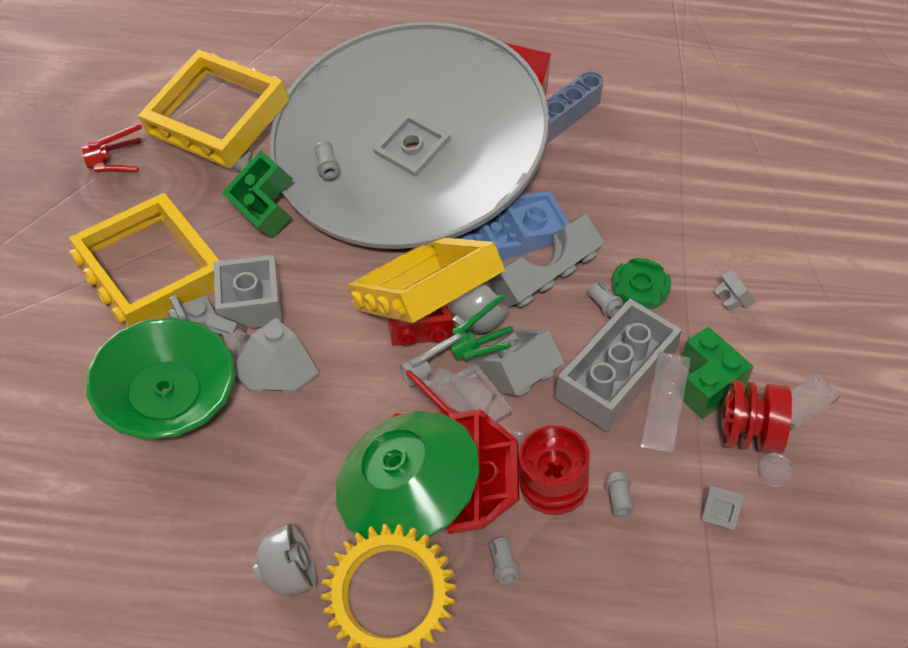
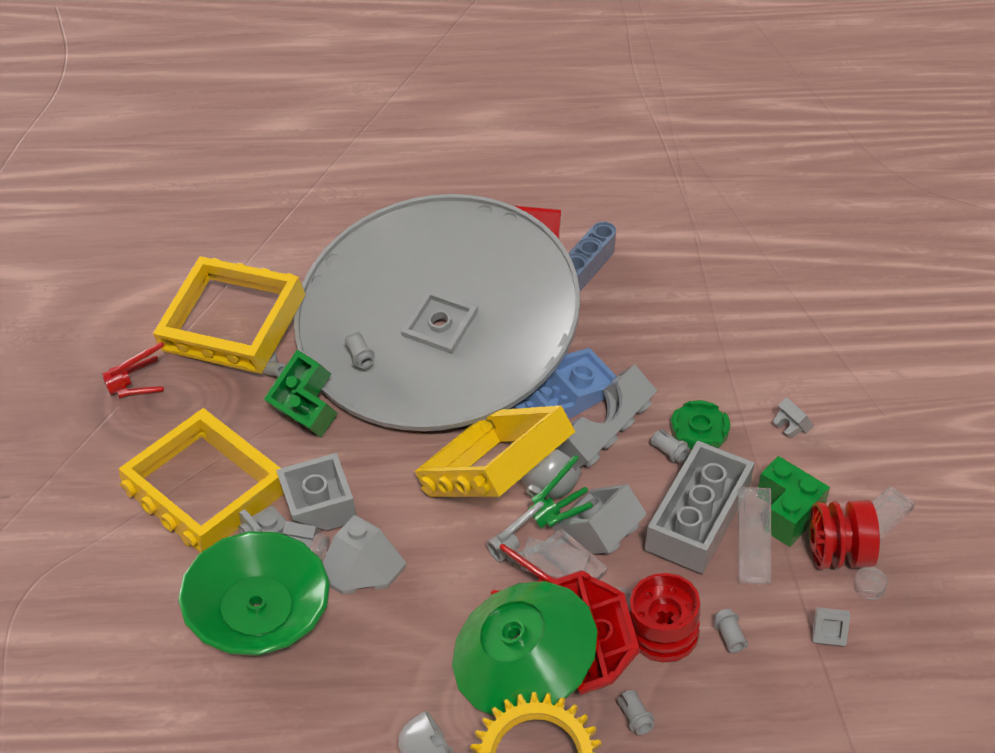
camera: 10 degrees left, 5 degrees down
red bracket [387,304,453,345] -> none

